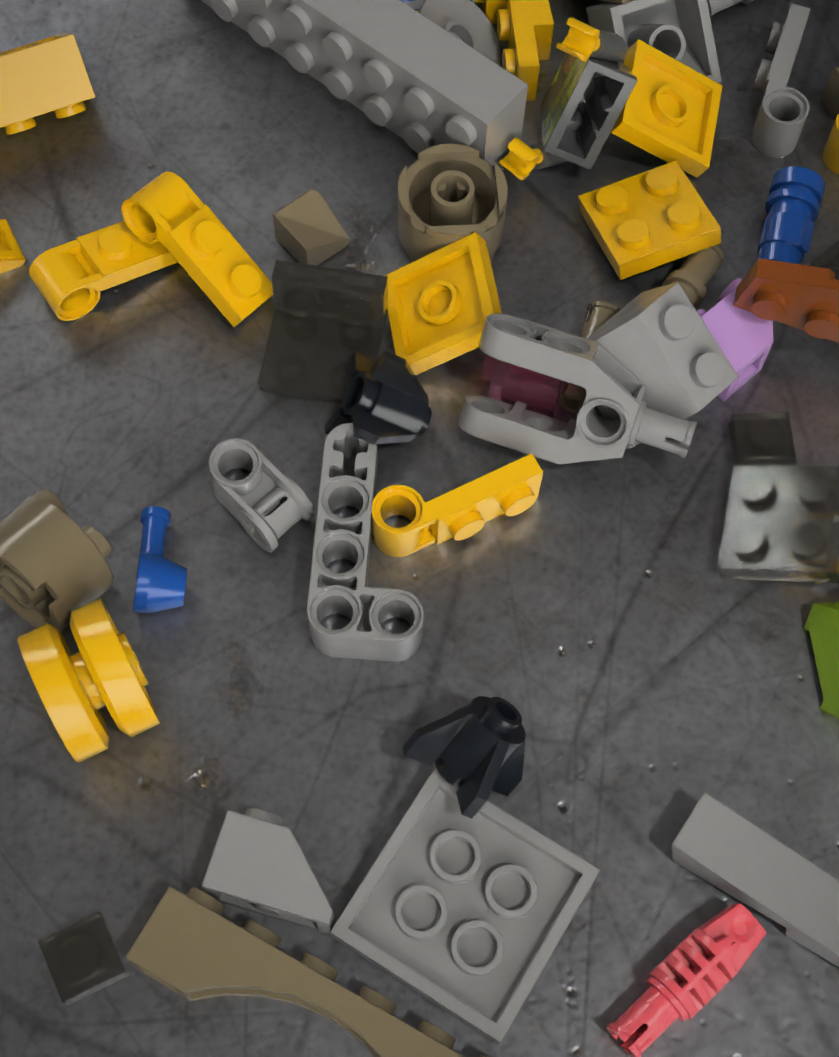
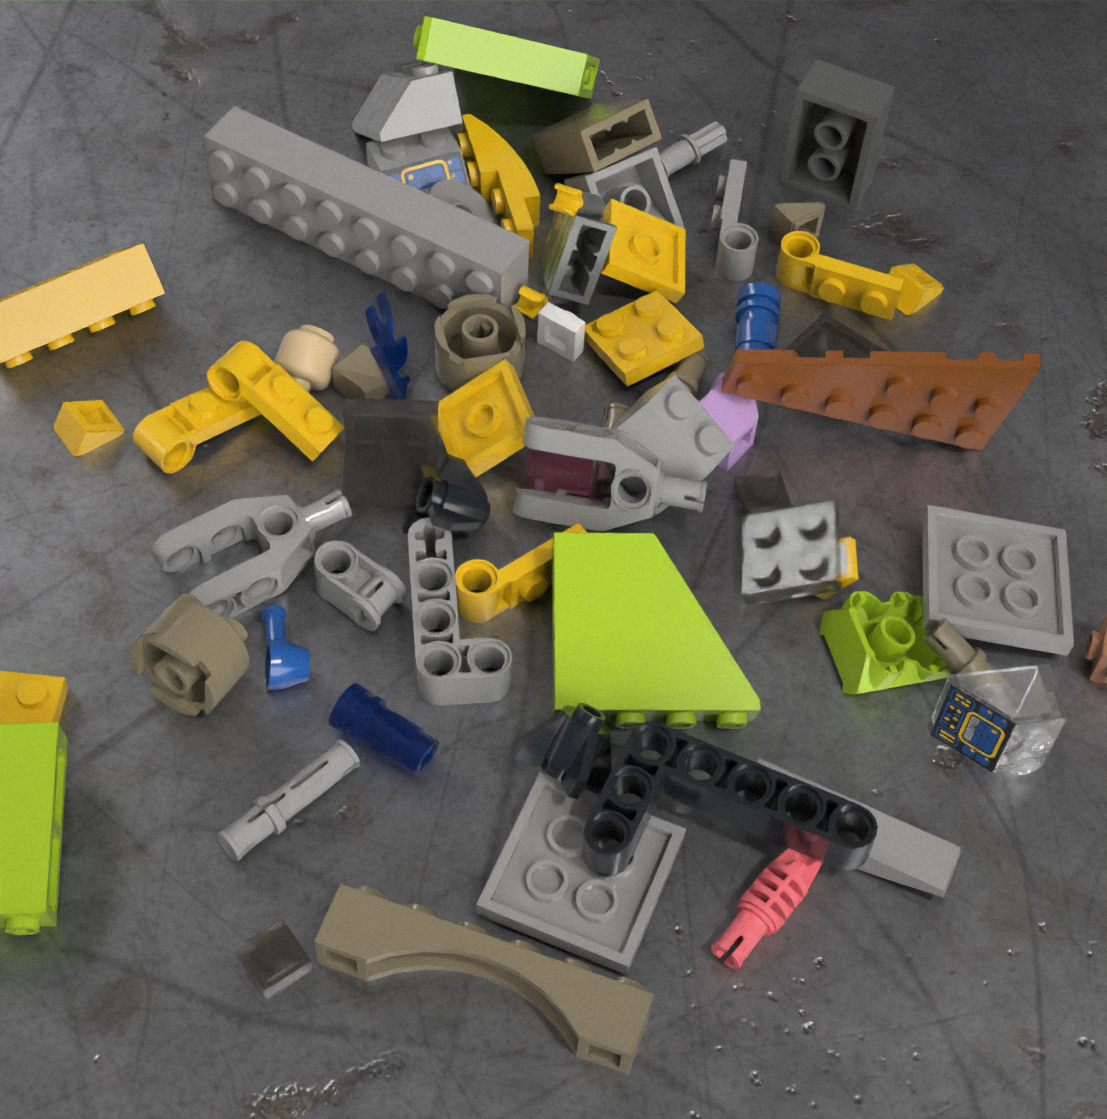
camera: 10 degrees left, 10 degrees down
yellow wheel [17,598,160,763] -> none
light grey slope [202,808,335,936] -> none
none -> light grey piece [152,489,352,618]
none -> light grey pin [216,739,360,862]
none -> tan head [274,325,339,393]
none -> clear blue axle [329,682,439,776]
none -> clear blue piece [365,292,413,429]
none -> white plate [537,302,585,362]
none -> lime slope [552,532,761,729]
none -> black beam [583,722,878,877]

